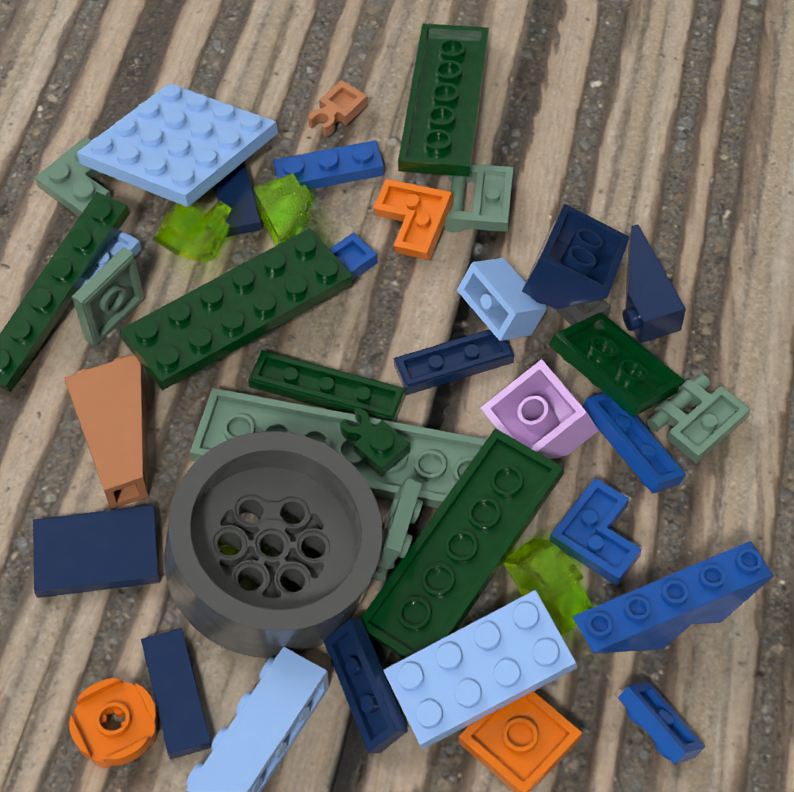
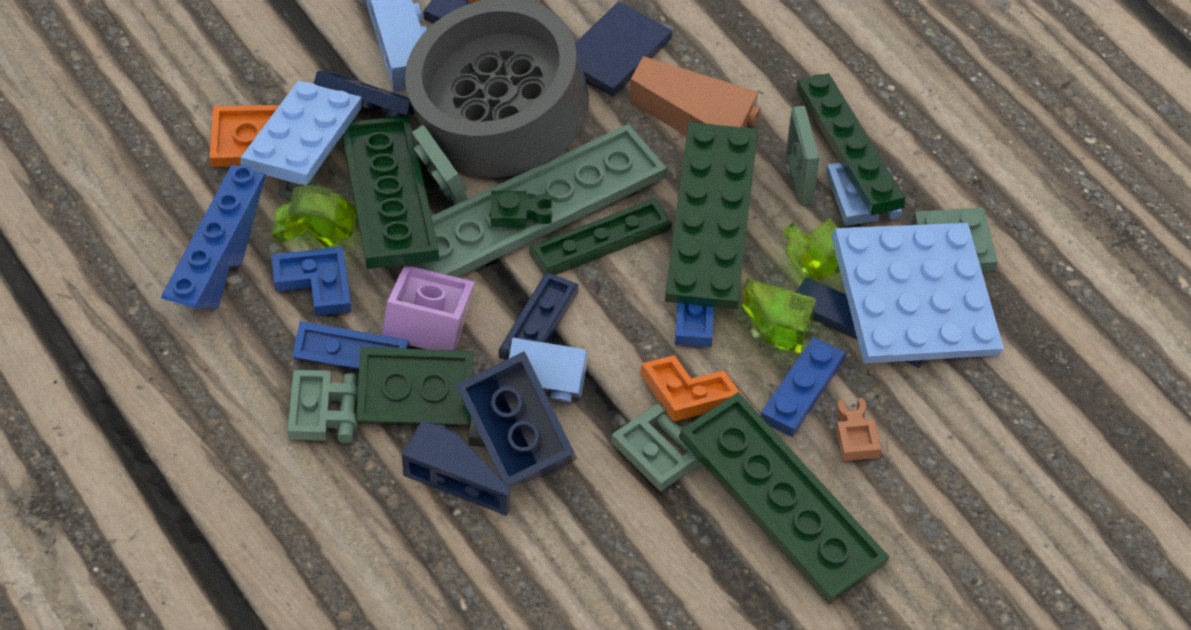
camera: 130 degrees right, 5 degrees down
blue plate [618,681,706,765] -> none

